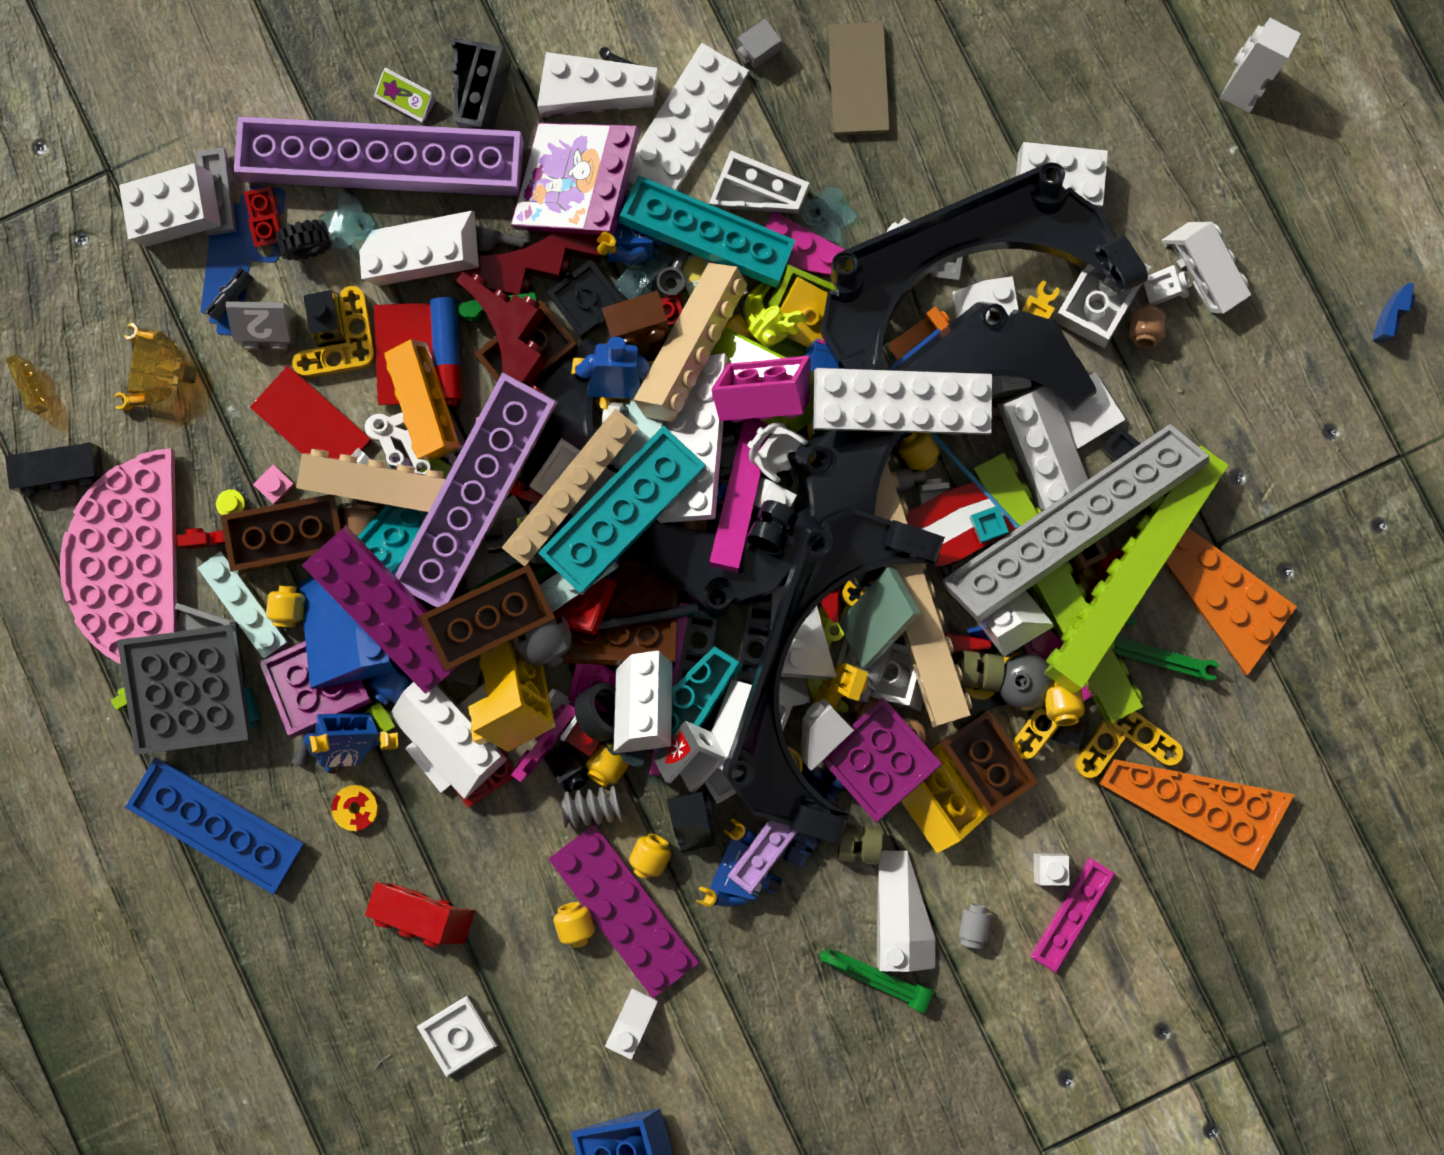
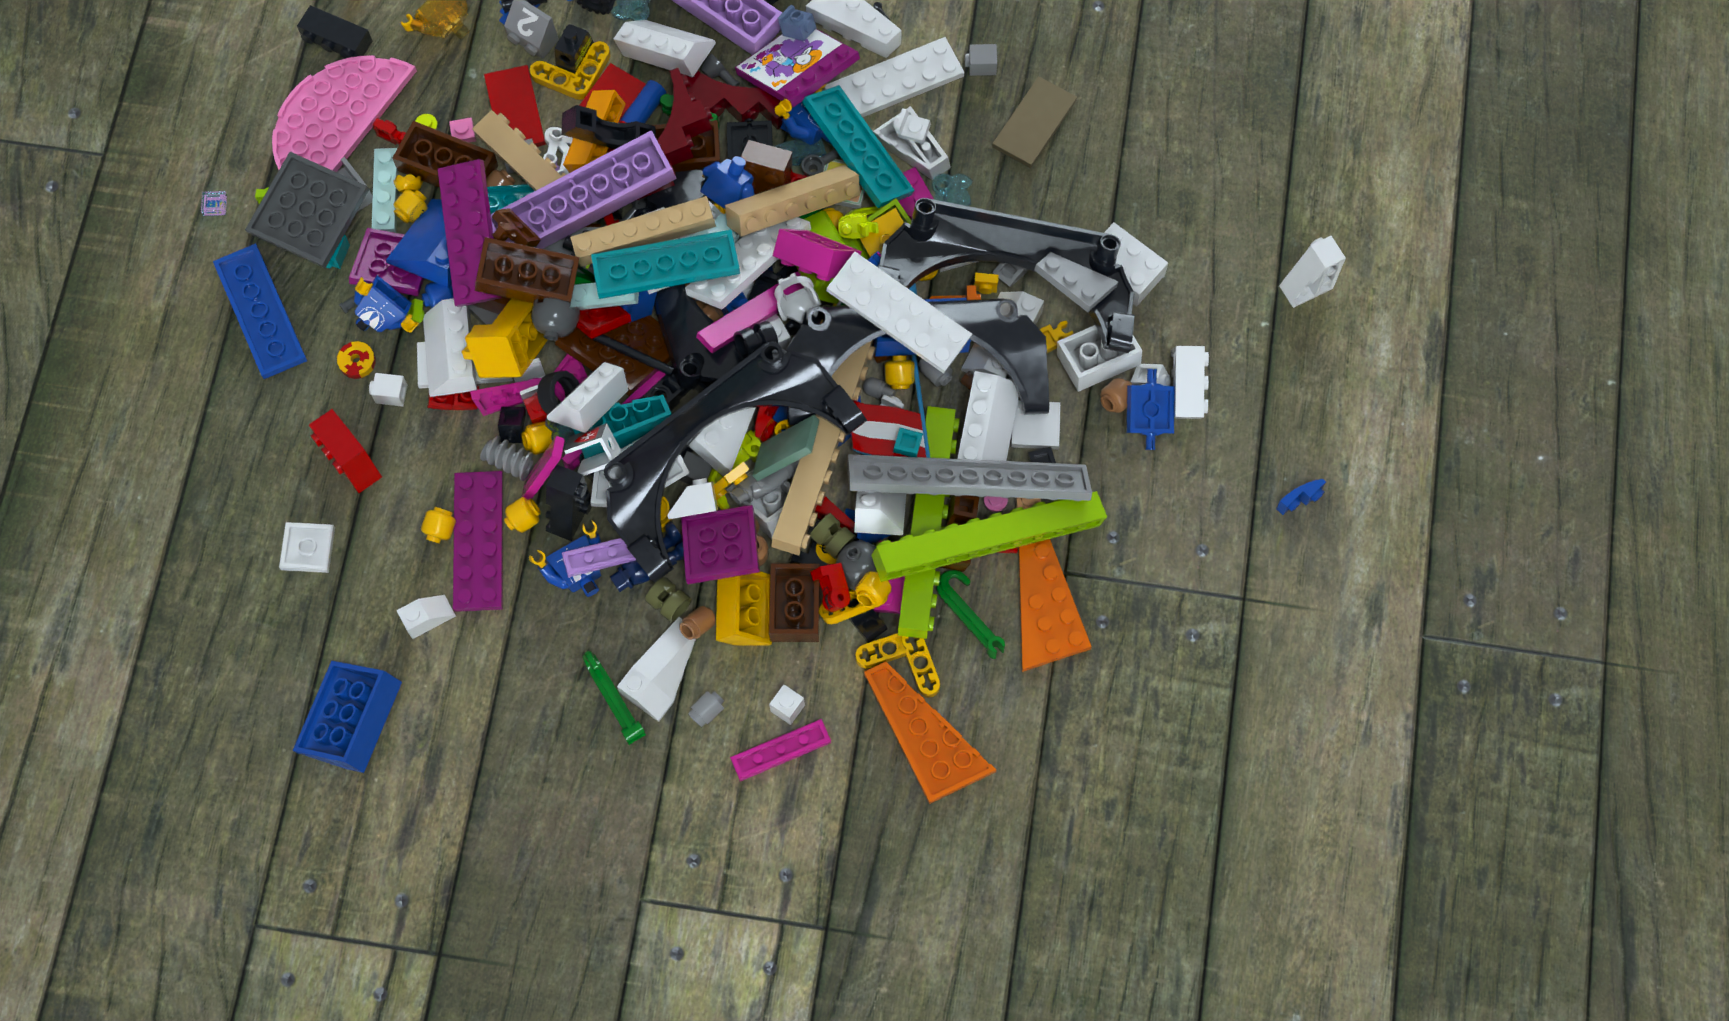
camera: 35 degrees right, 15 degrees down
none -> clear light blue tile [201,191,227,216]
none -> white brick [369,373,408,406]
none -> yellow plate [393,174,423,193]
none -> reddish brown hinge [492,208,541,247]
none -> dark pink tile [522,436,565,499]
none -> black arch [561,105,656,149]
none -> medium nougat brick [680,606,716,640]
none -> sand blue brick [778,5,817,41]
none -> red leg [811,563,850,612]
none -> white bracket [894,108,931,144]
none -> yellow plate [974,273,999,294]
none -> light grey wing [1034,252,1118,312]
none -> blue plate [1127,369,1175,450]

